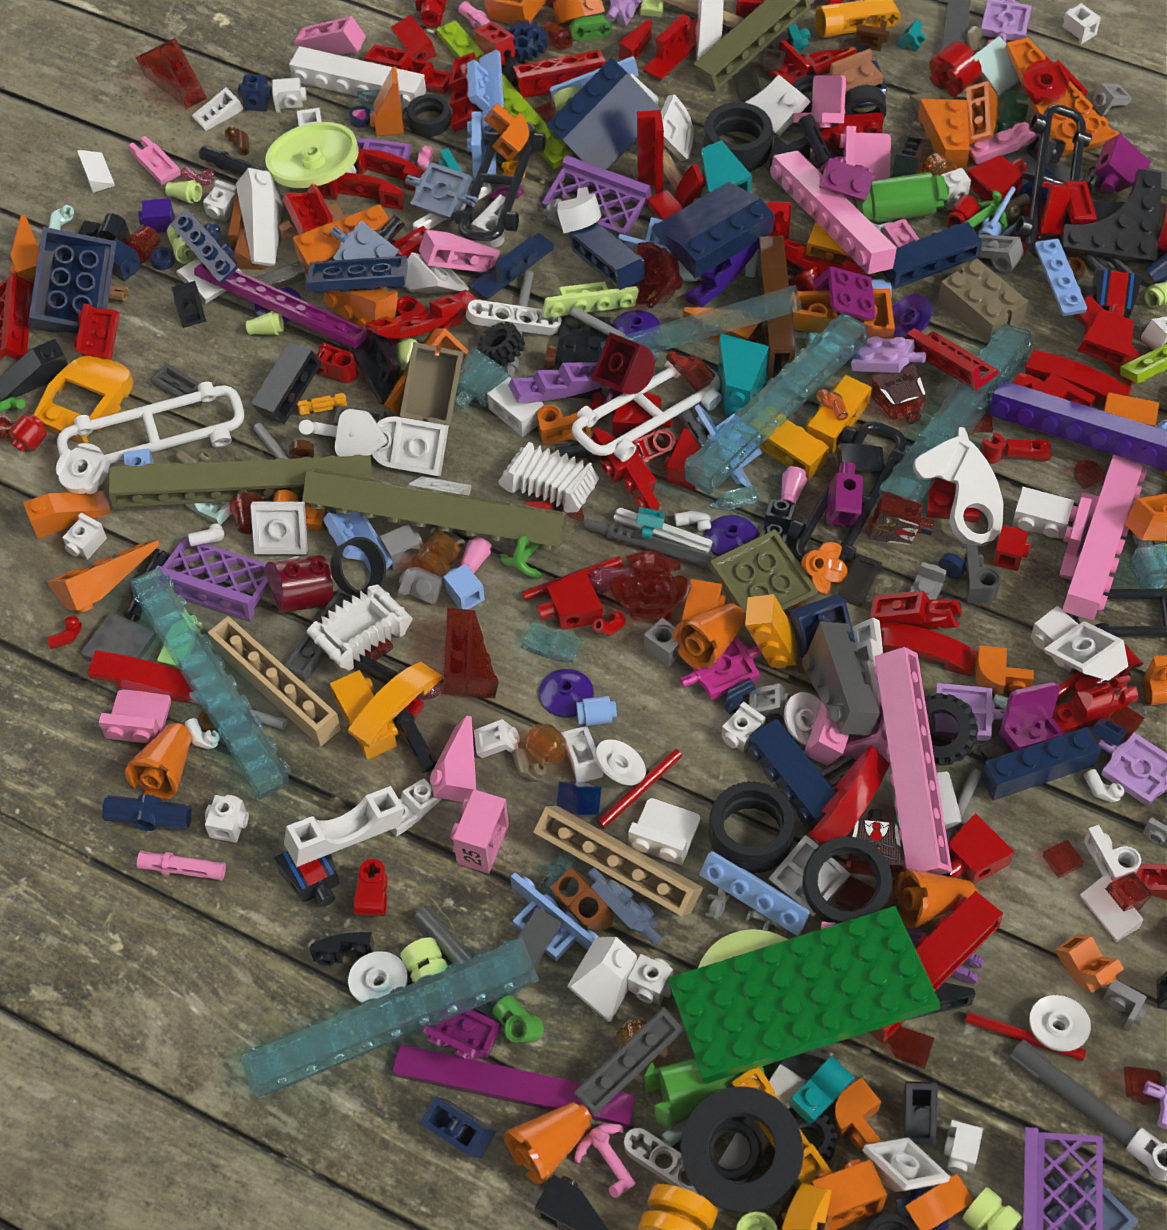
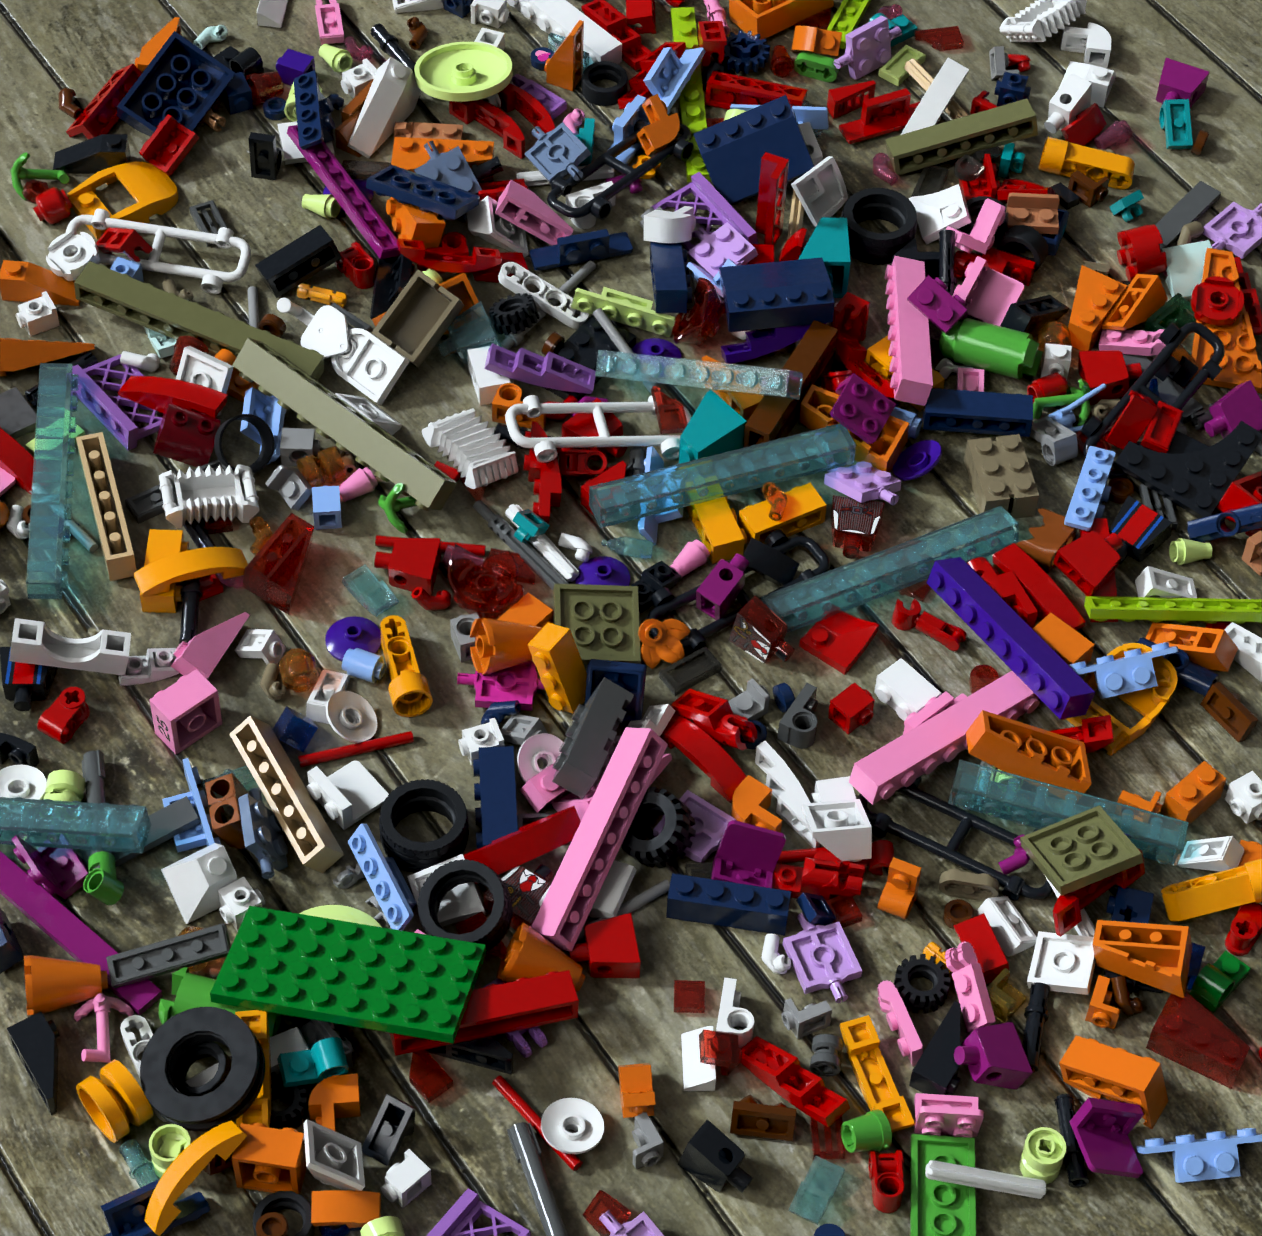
camera: 25 degrees right, 5 degrees down
red bracket [282,184,333,234] -> none
dark red brick [591,332,655,395] -> none
red fence [907,328,999,391] -> none
white animal [913,427,1003,547] -> none
none -> red hinge [96,227,153,262]
none -> red slope [118,376,228,418]
none -> clear orange arm [250,516,273,556]
none -> light orange beam [380,615,433,717]
none -> lavender plate [687,222,758,278]
none -> white slope [755,741,820,848]
none -> clear pink arm [873,153,898,185]
none -> dark orange piece [1016,508,1078,574]

